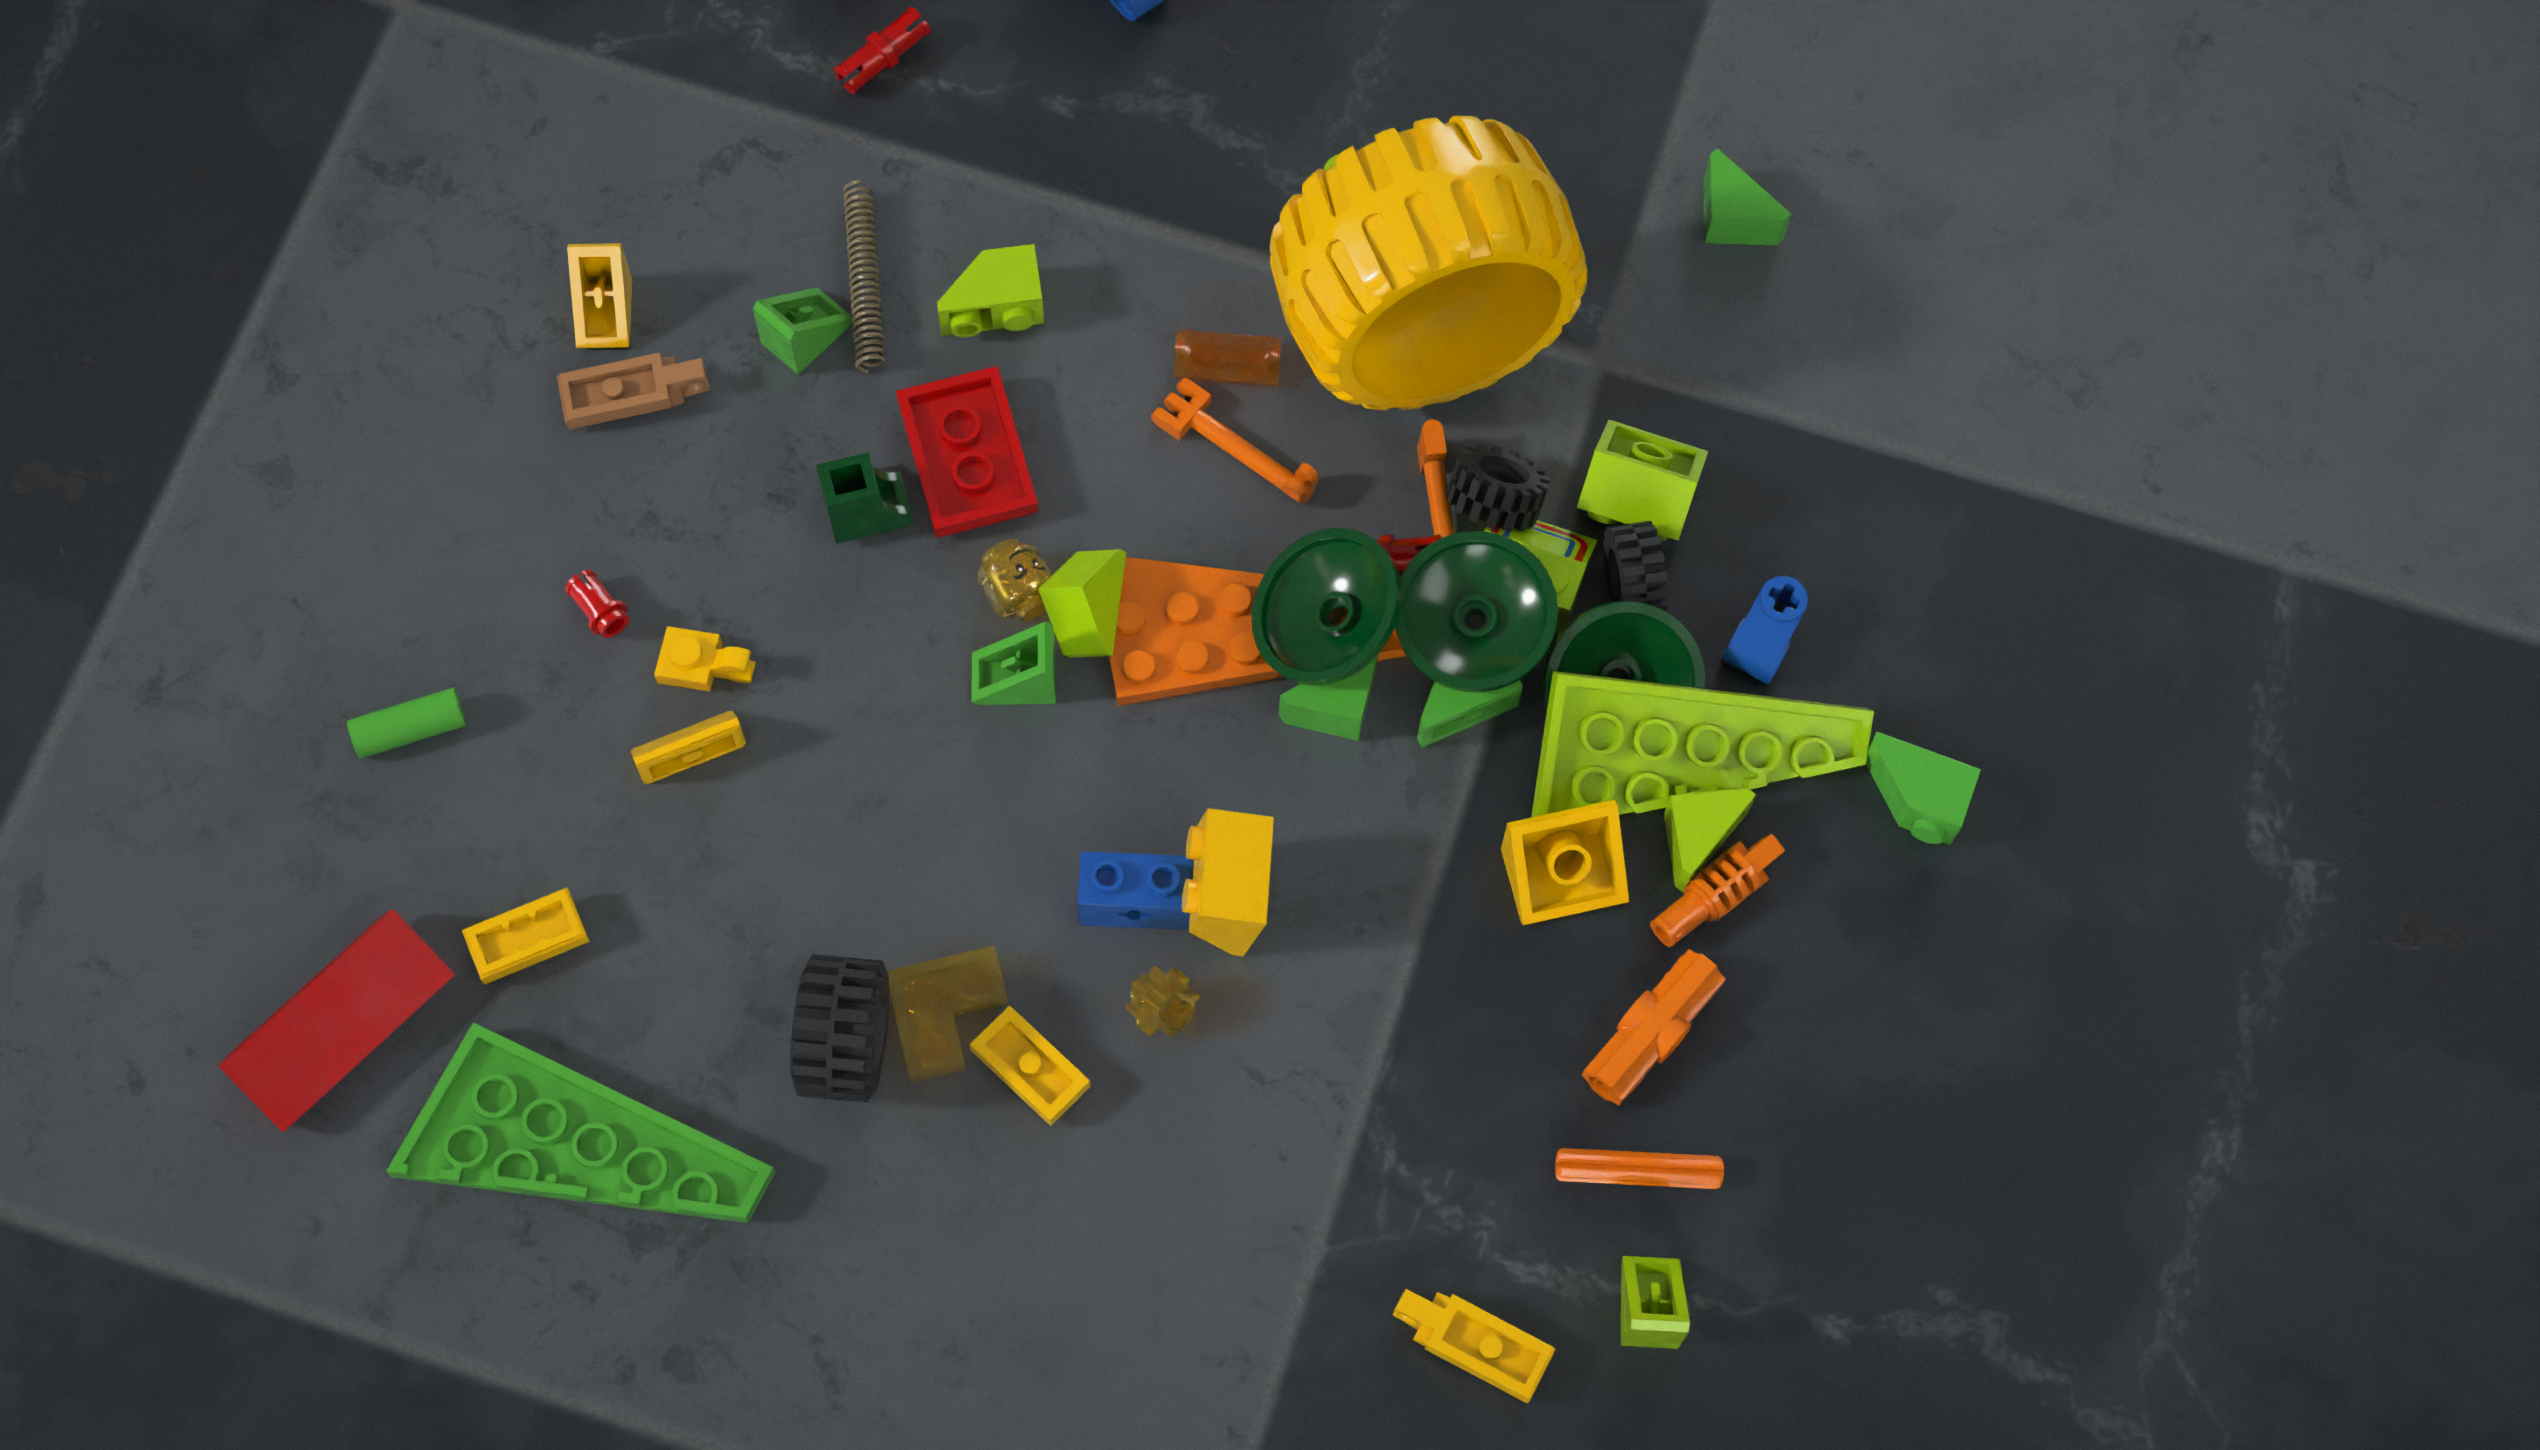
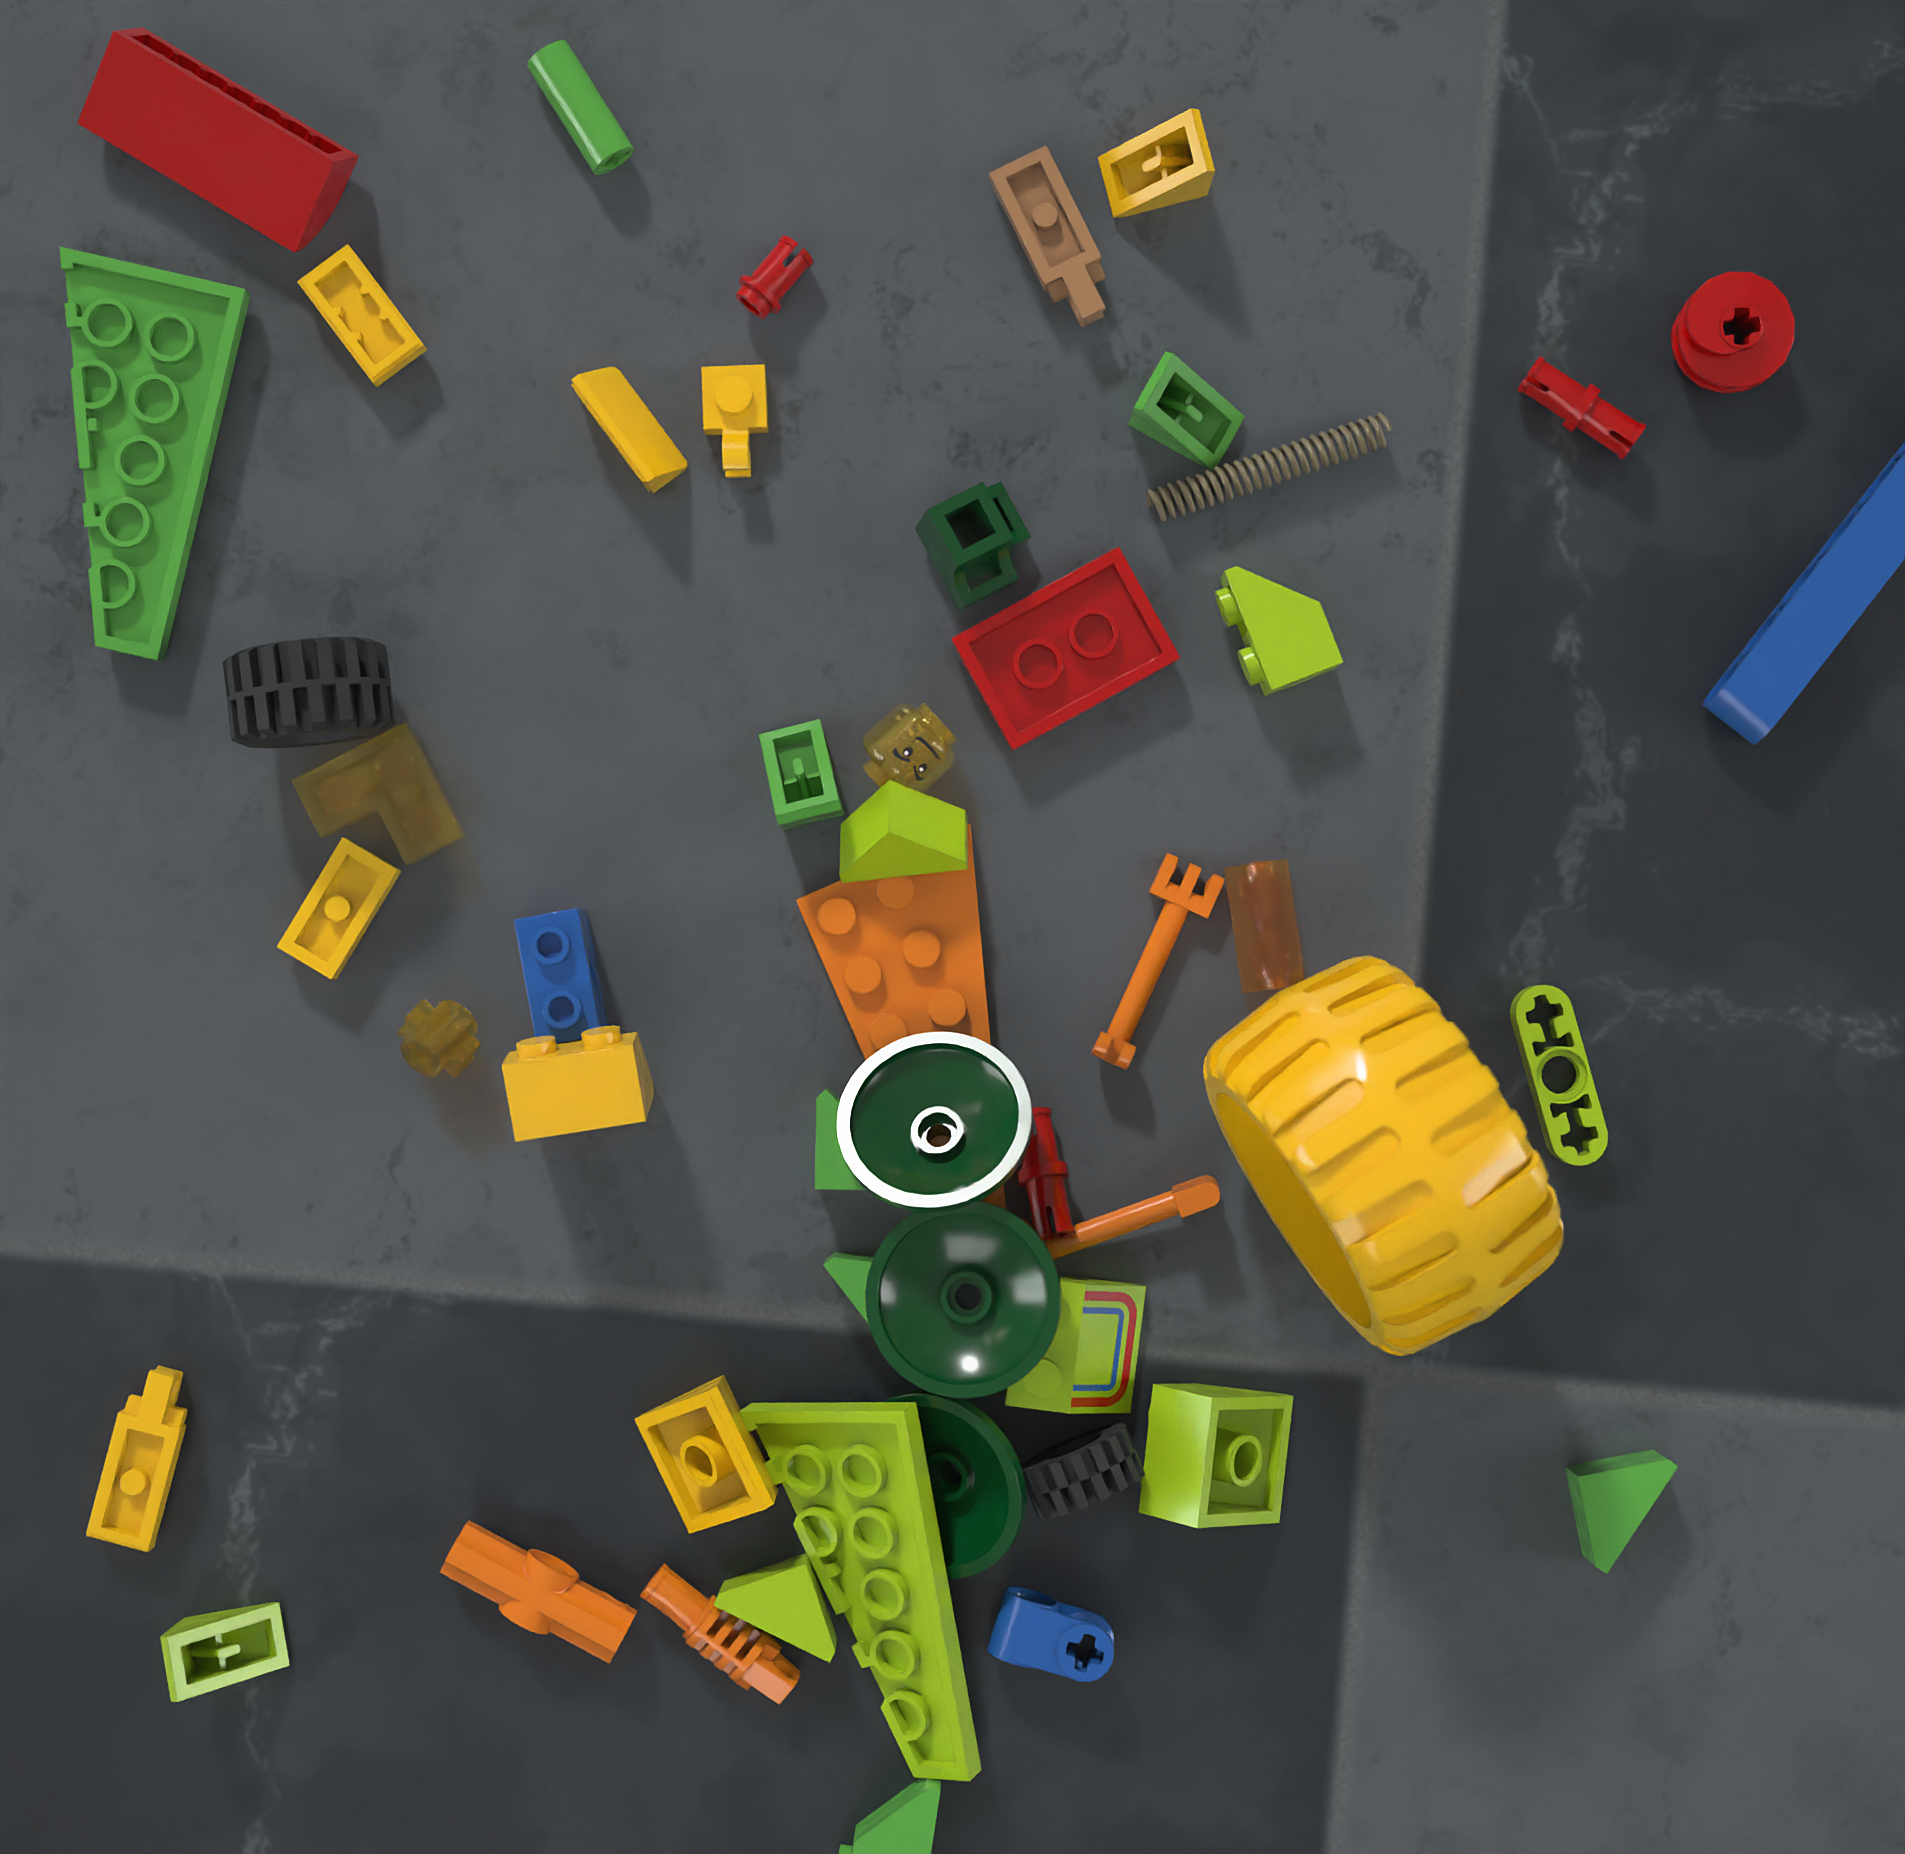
camera: 80 degrees right, 20 degrees up
black tyre [1446,445,1550,532] -> none
orange axle [1555,1148,1724,1189] -> none

